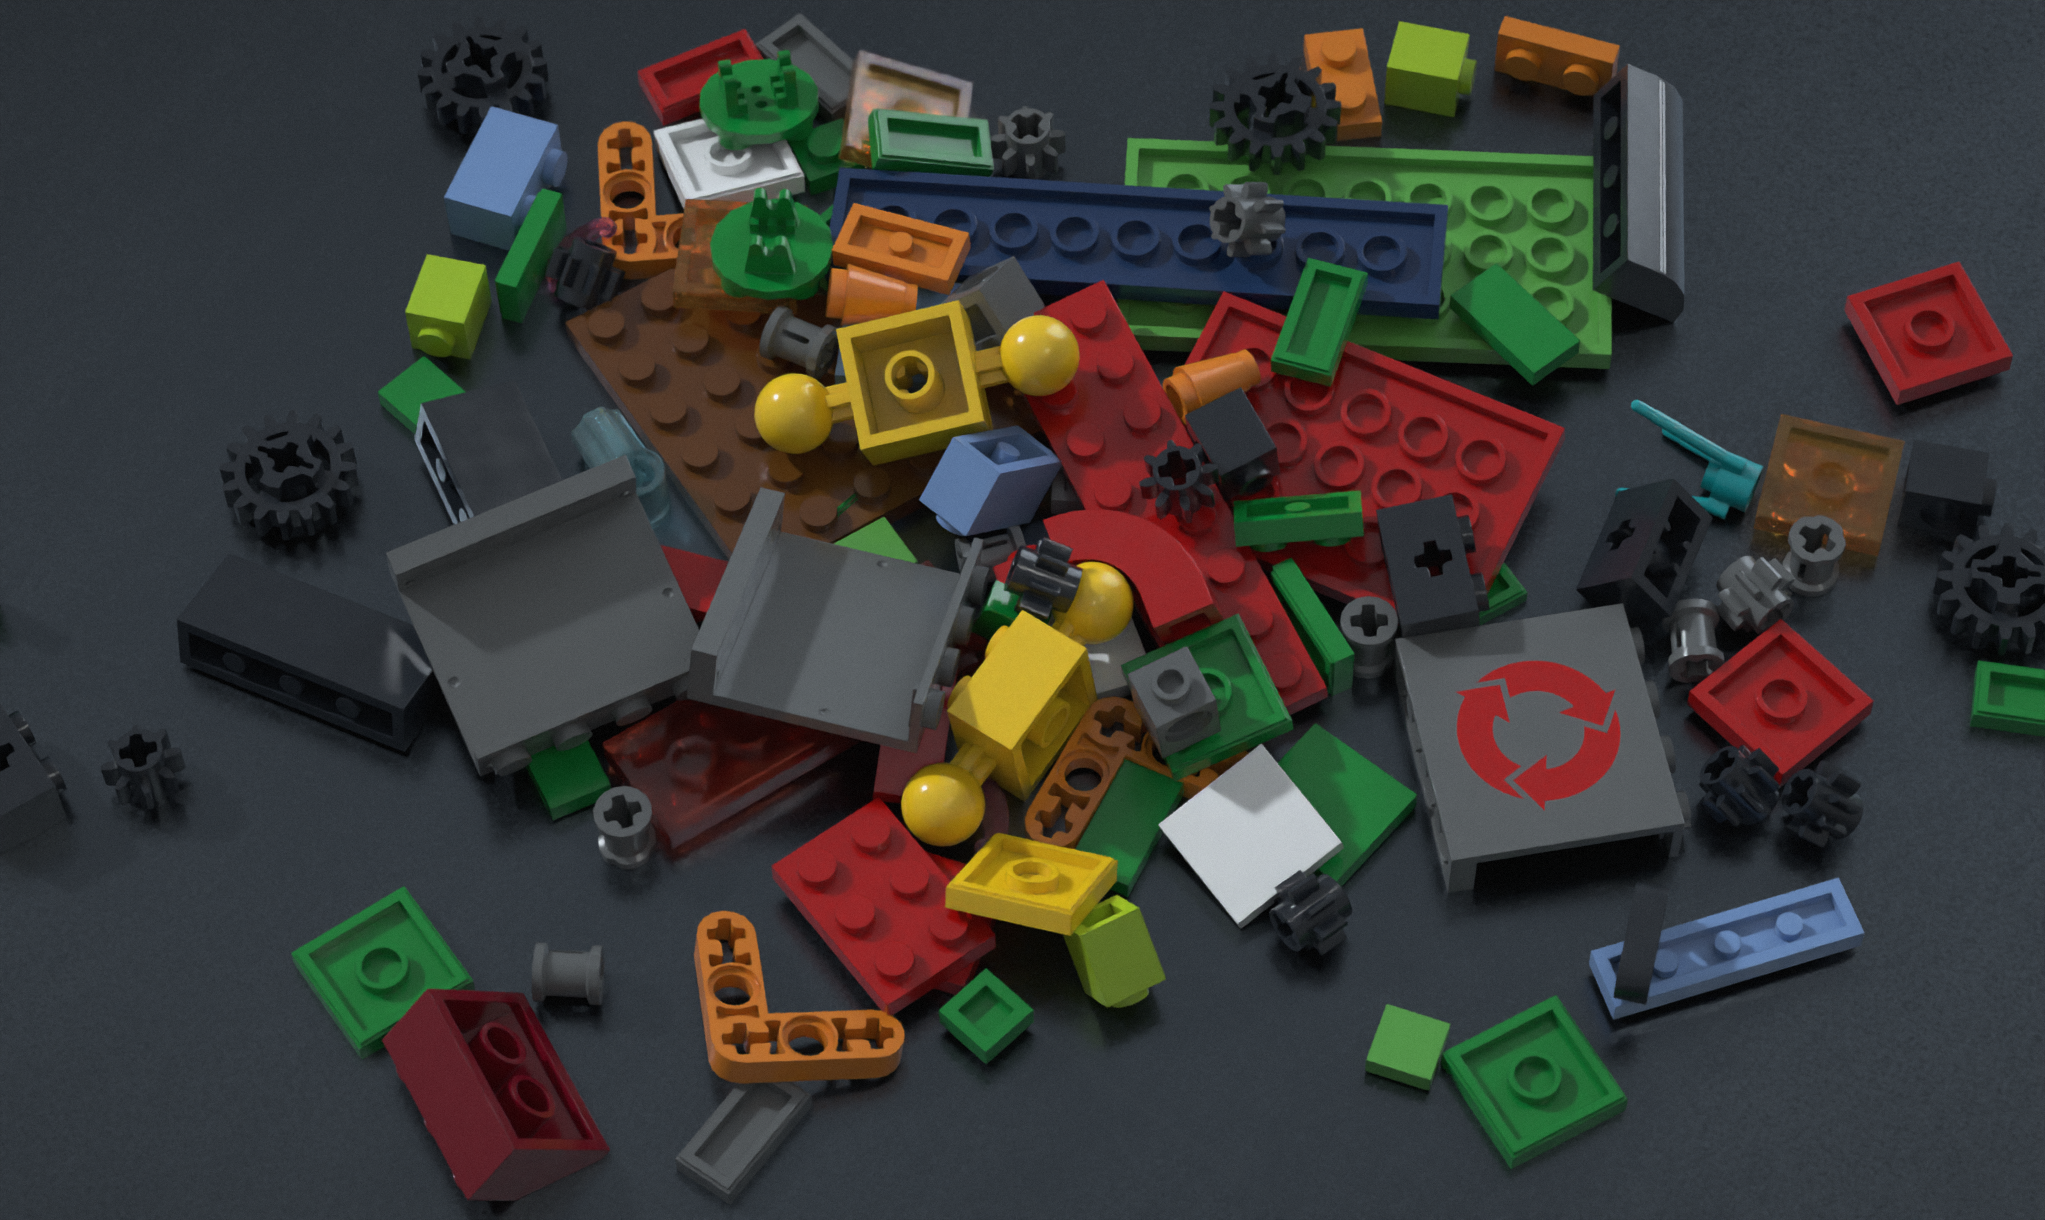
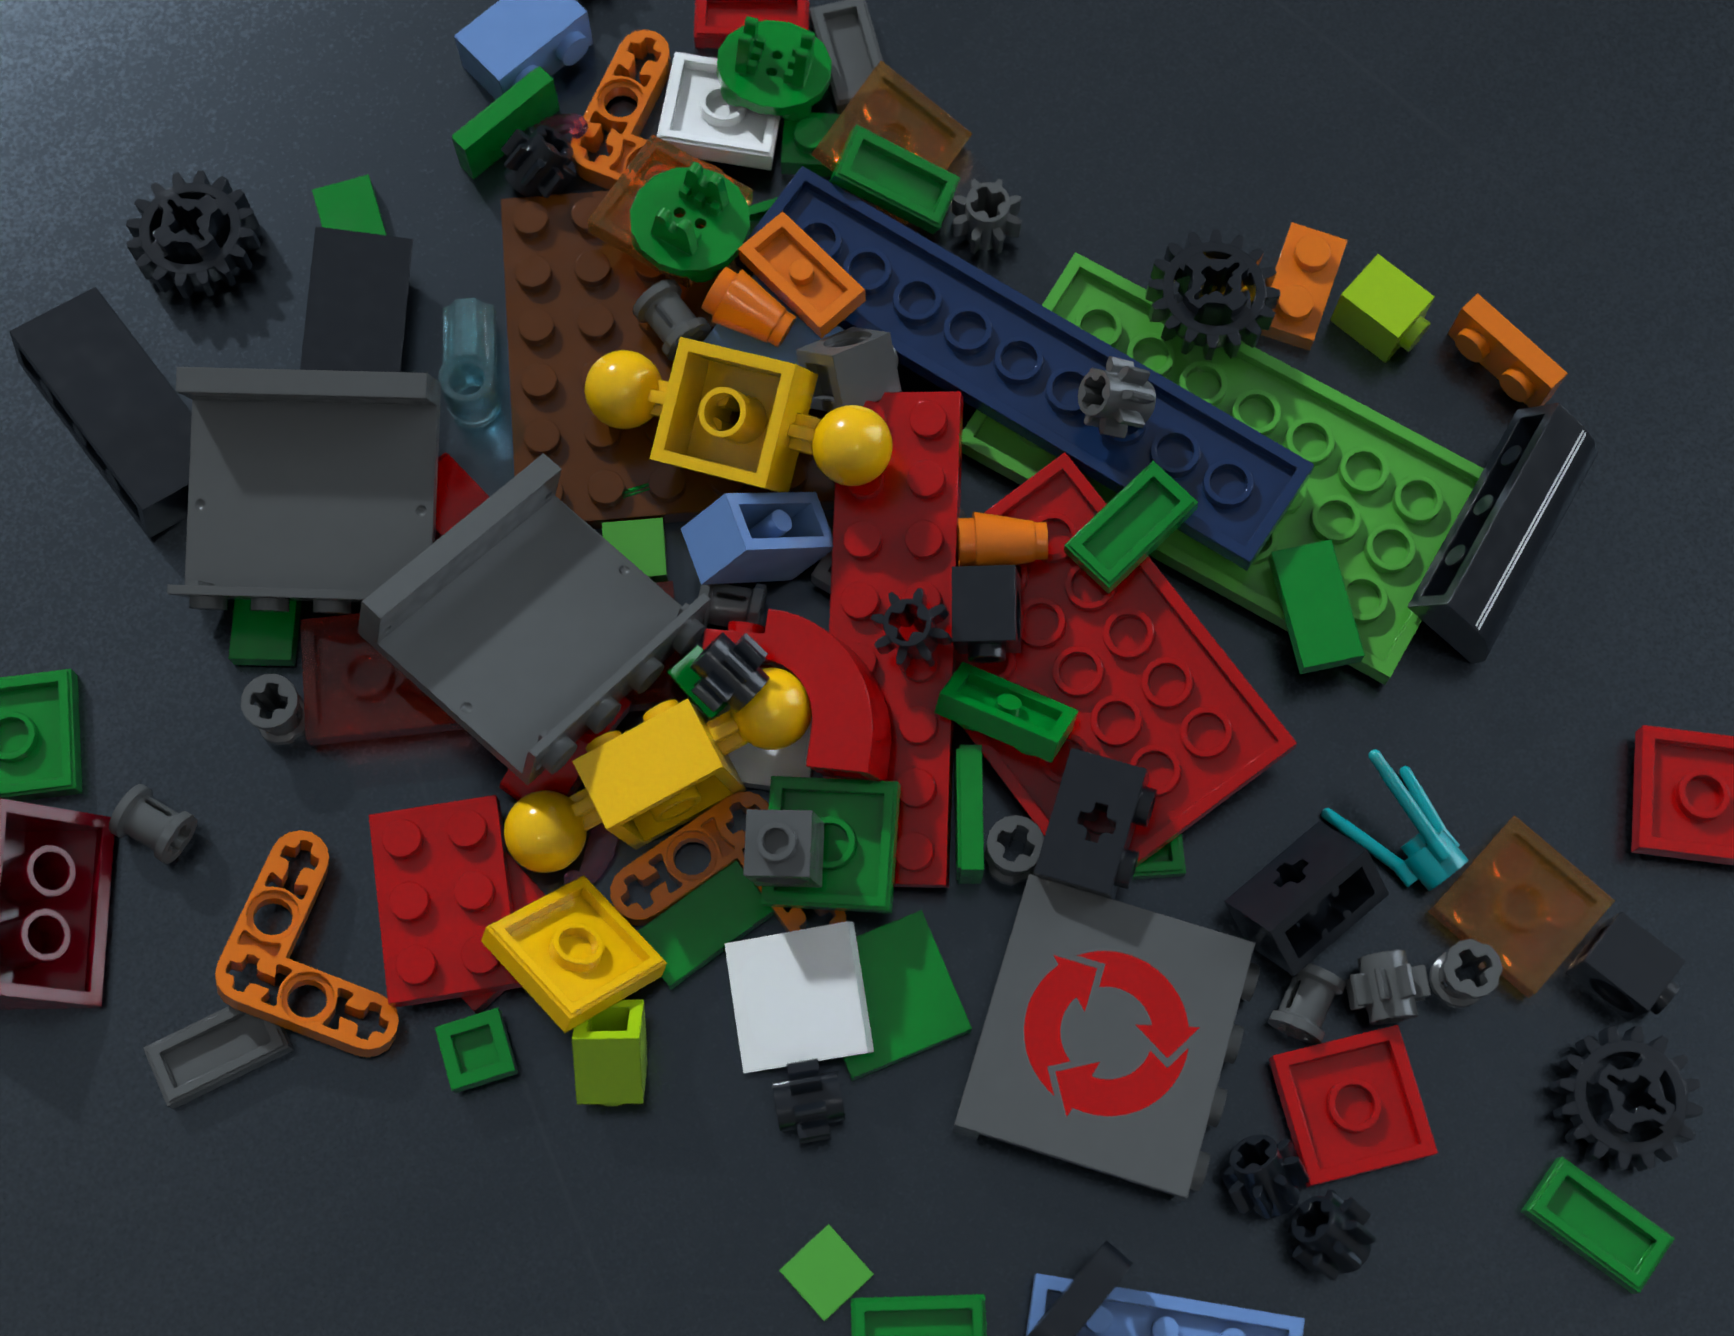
camera: 25 degrees right, 15 degrees up
lime brick [405,254,492,360] -> none

